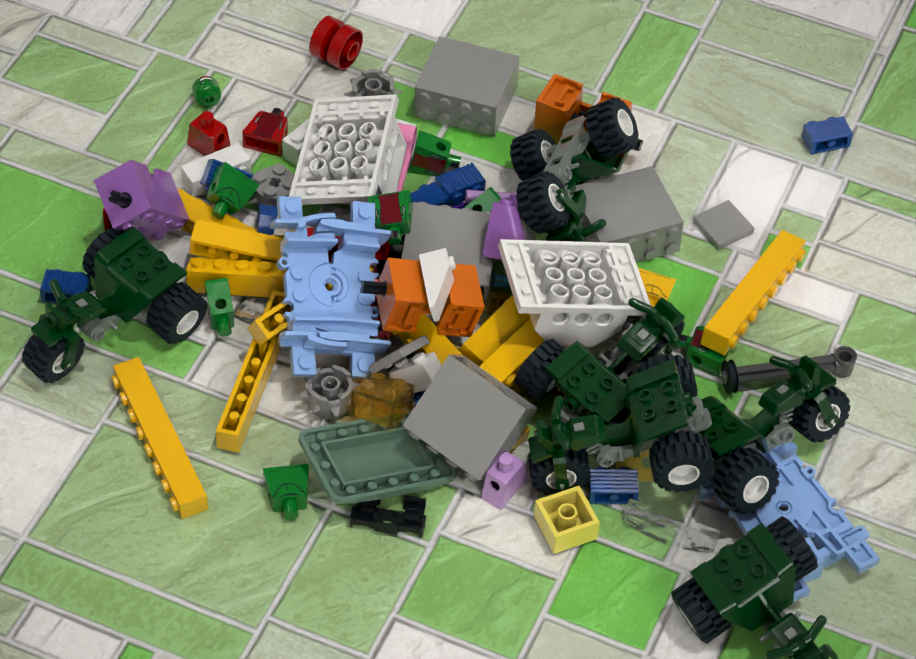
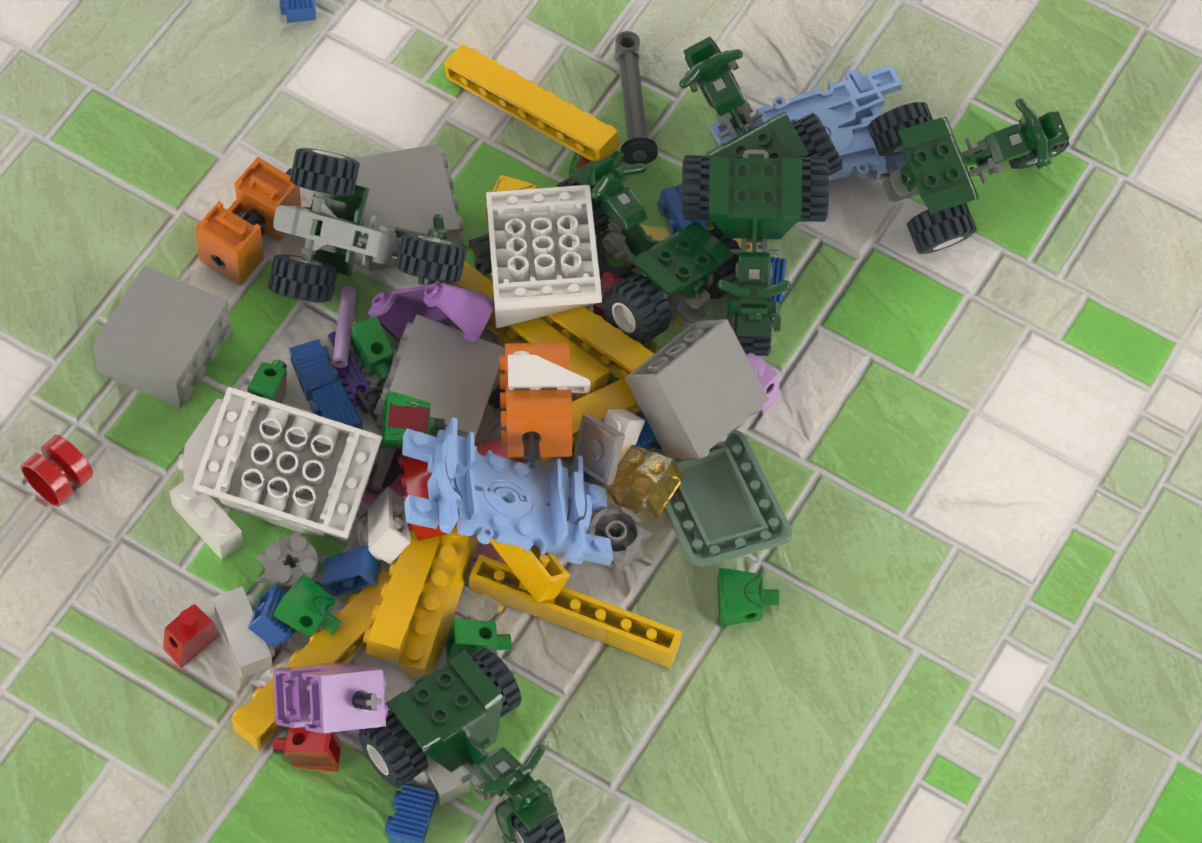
camera: 85 degrees left, 10 degrees up
yellow brick [111,357,208,519] -> none
green head [192,76,222,107] -> none
red torso [242,108,288,157] -> none
light grey brick [344,69,402,97] -> none
black piece [349,495,426,538] -> none
light yellow brick [534,486,600,554] -> none
clear slope [622,498,721,553] -> none
light grey tile [693,200,755,250] -> none

